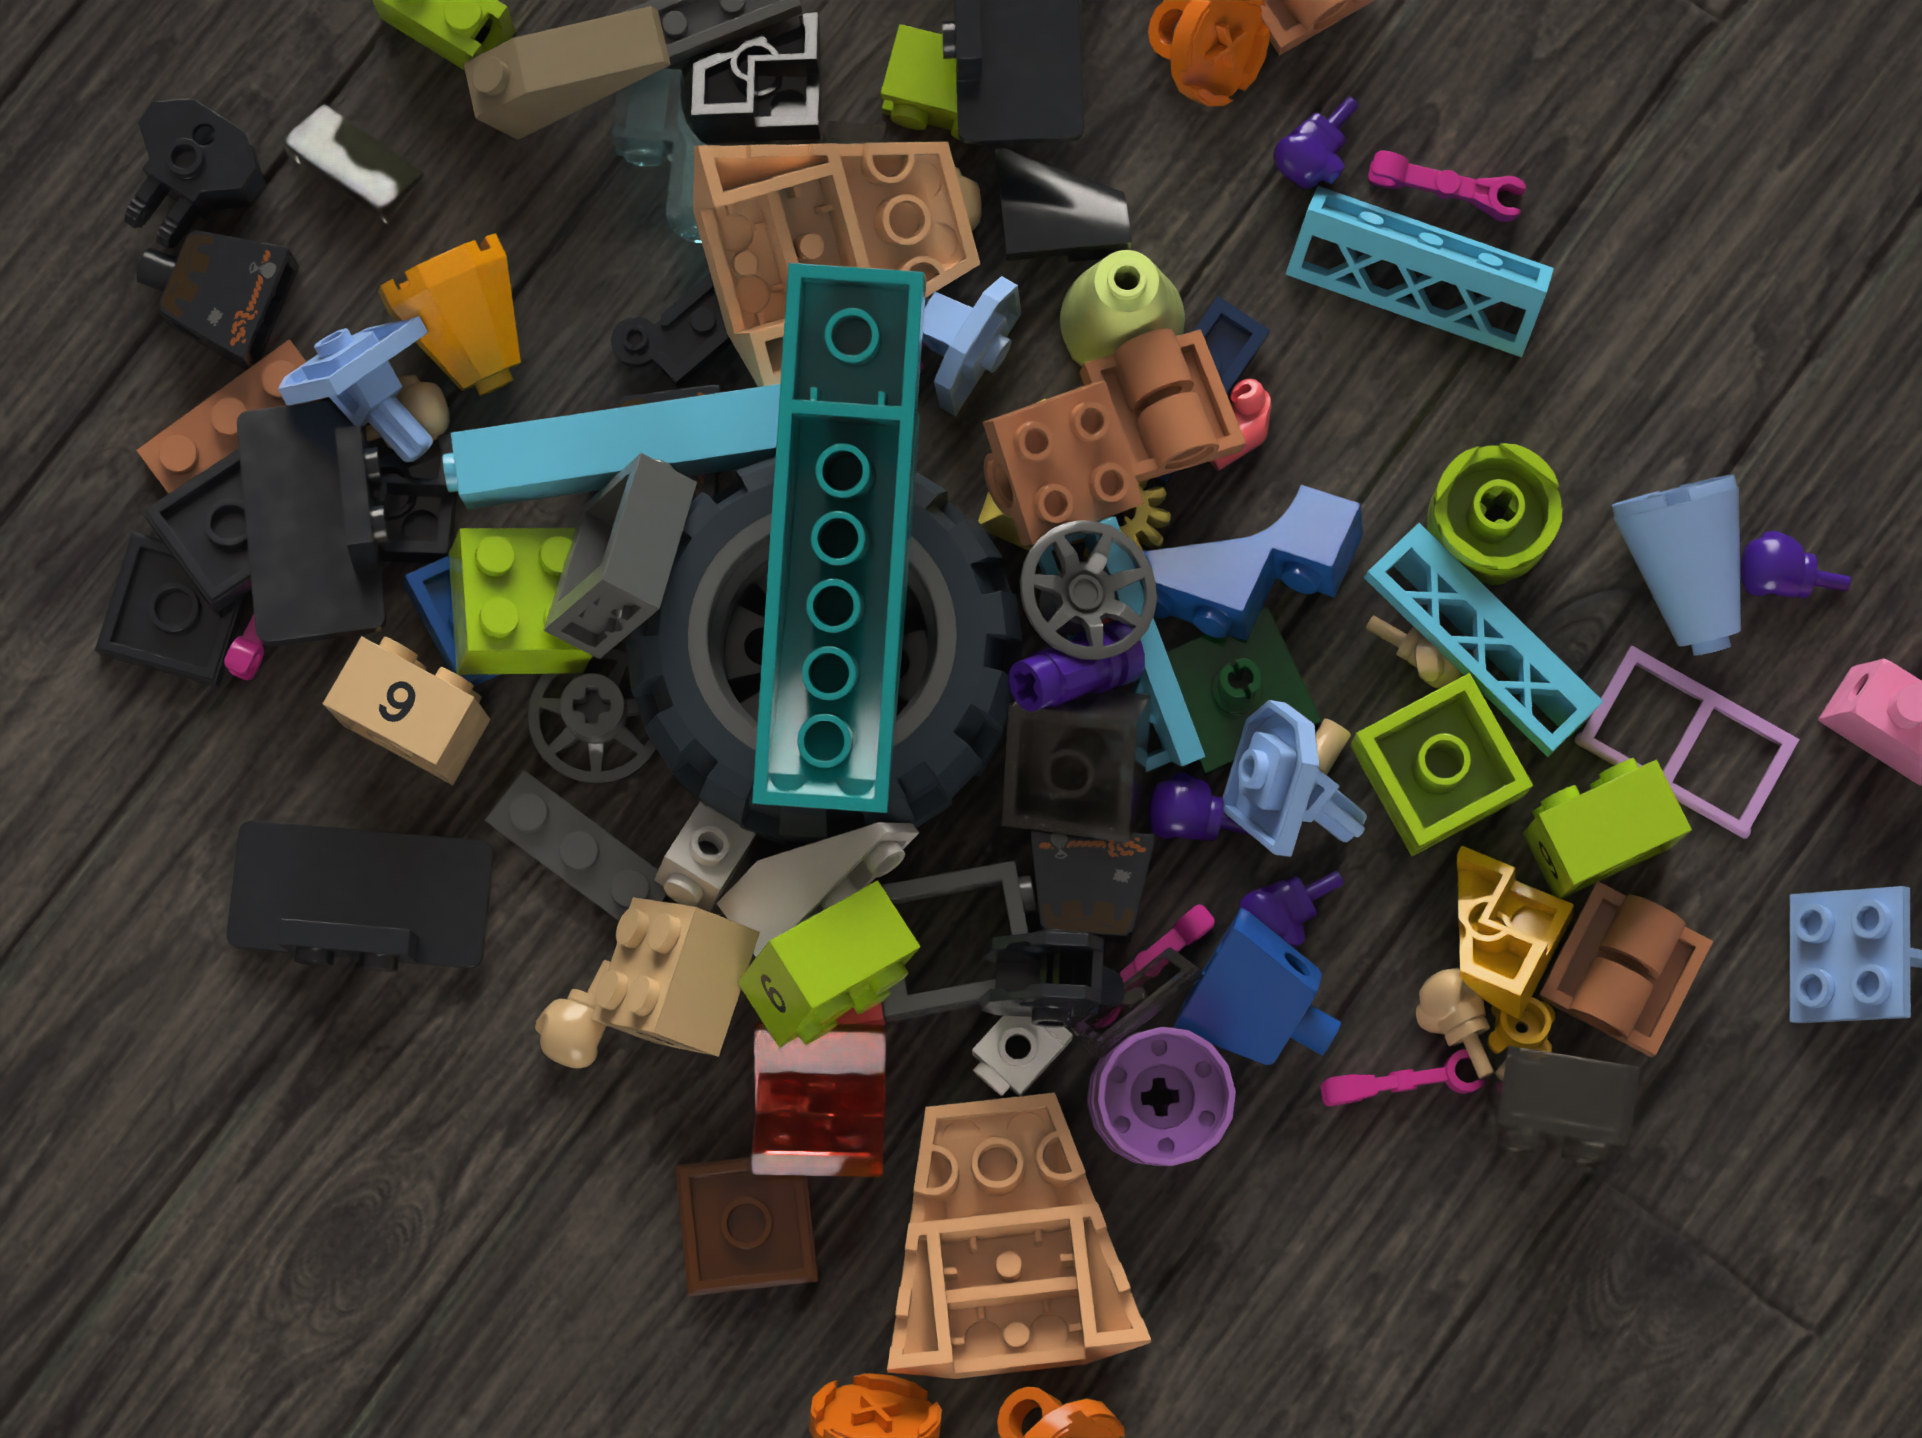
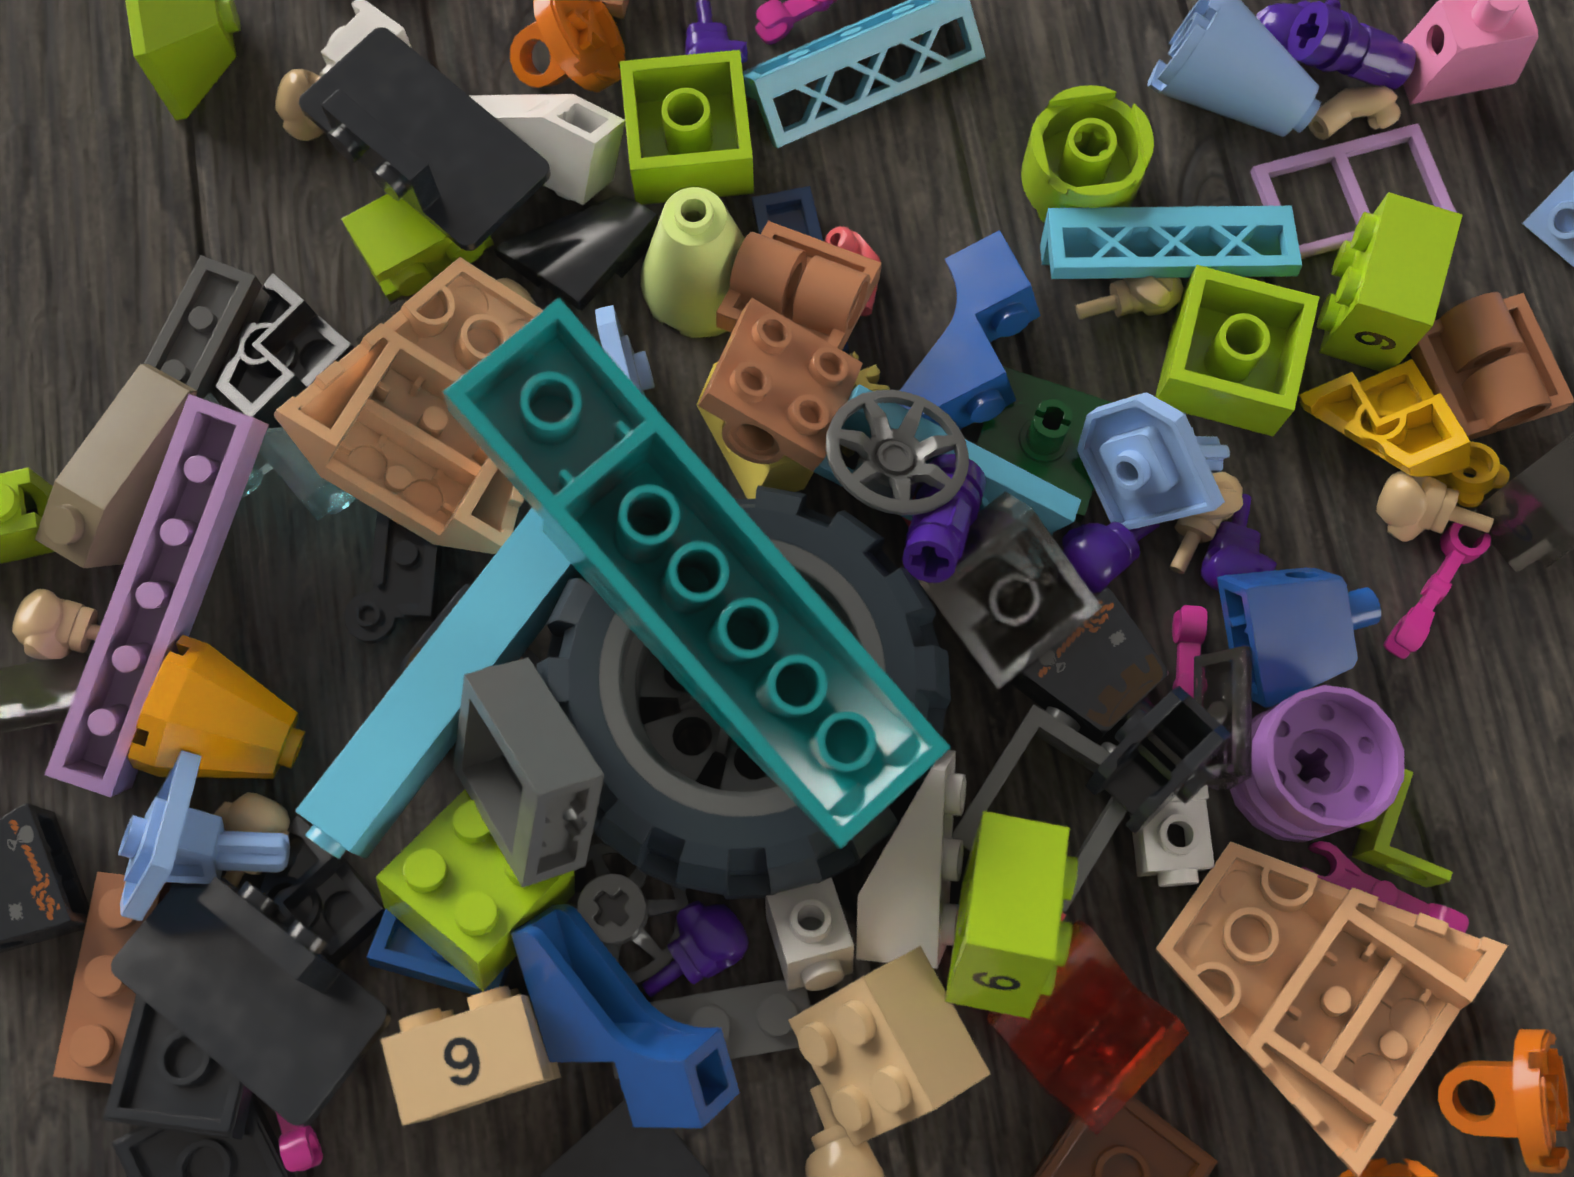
camera: 50 degrees left, 5 degrees down
none -> tan piece [12,589,101,660]
none -> lavender brick [45,394,269,798]
none -> white slope [469,94,625,205]
none -> blue arch [511,904,740,1128]
none -> lime brick [620,50,754,205]
none -> dark purple piece [642,900,749,997]
none -> tan piece [1170,472,1243,574]
none -> dark purple axle [1288,1,1416,90]
none -> dark pink piece [1301,841,1469,933]
none -> tan arm [1308,86,1401,140]
none -> lime bracket [1352,769,1453,887]

